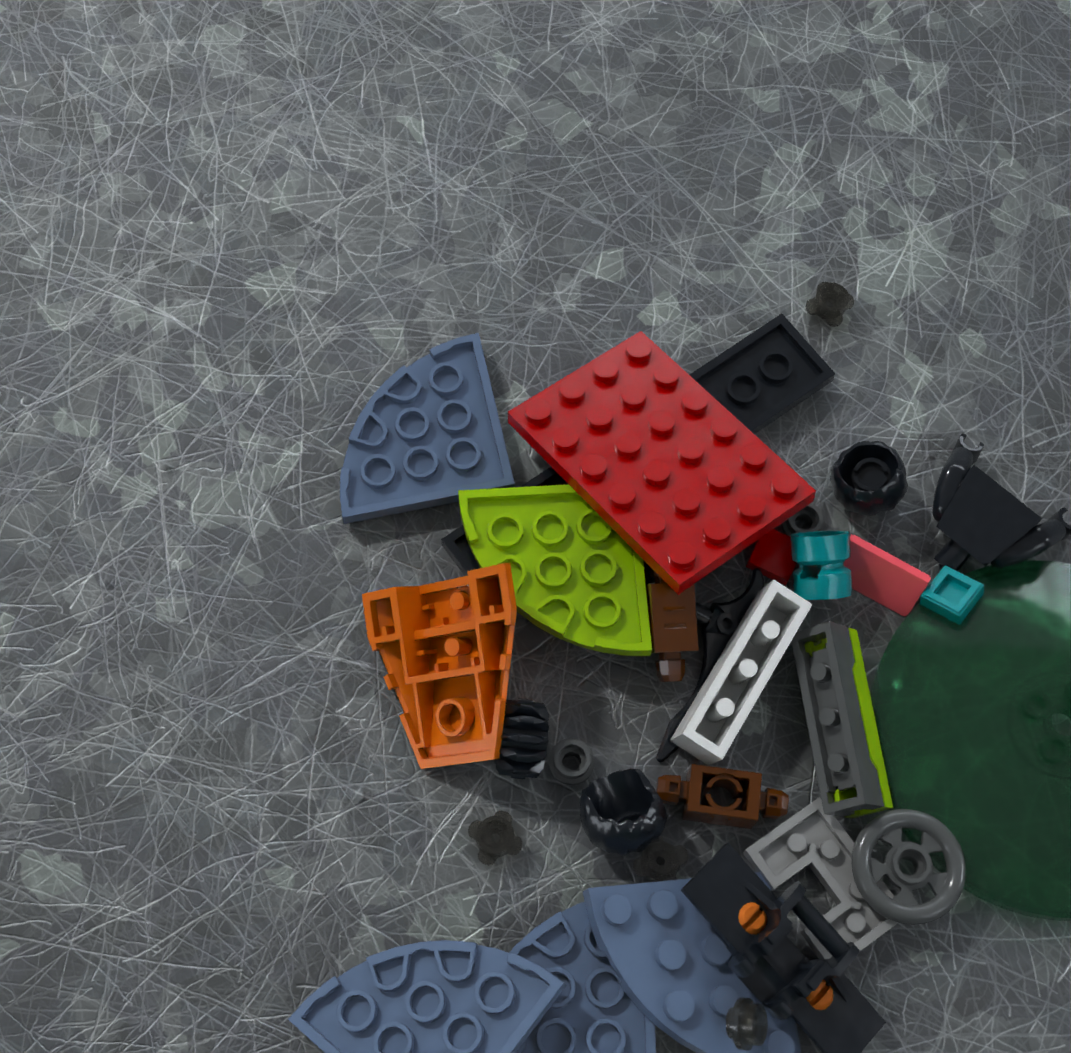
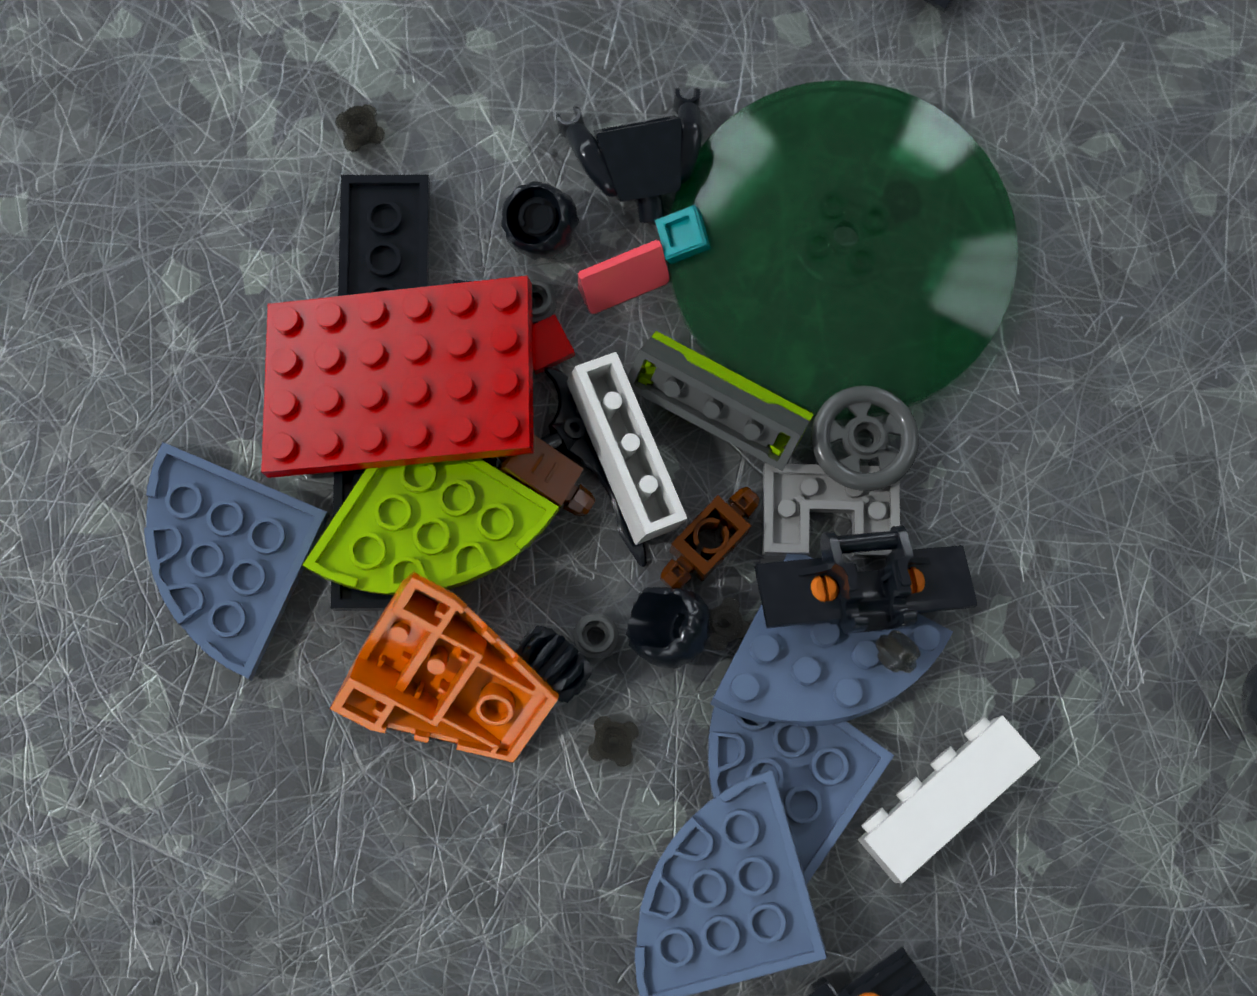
camera: 55 degrees left, 10 degrees up
teal wheel [790,530,852,600] -> none

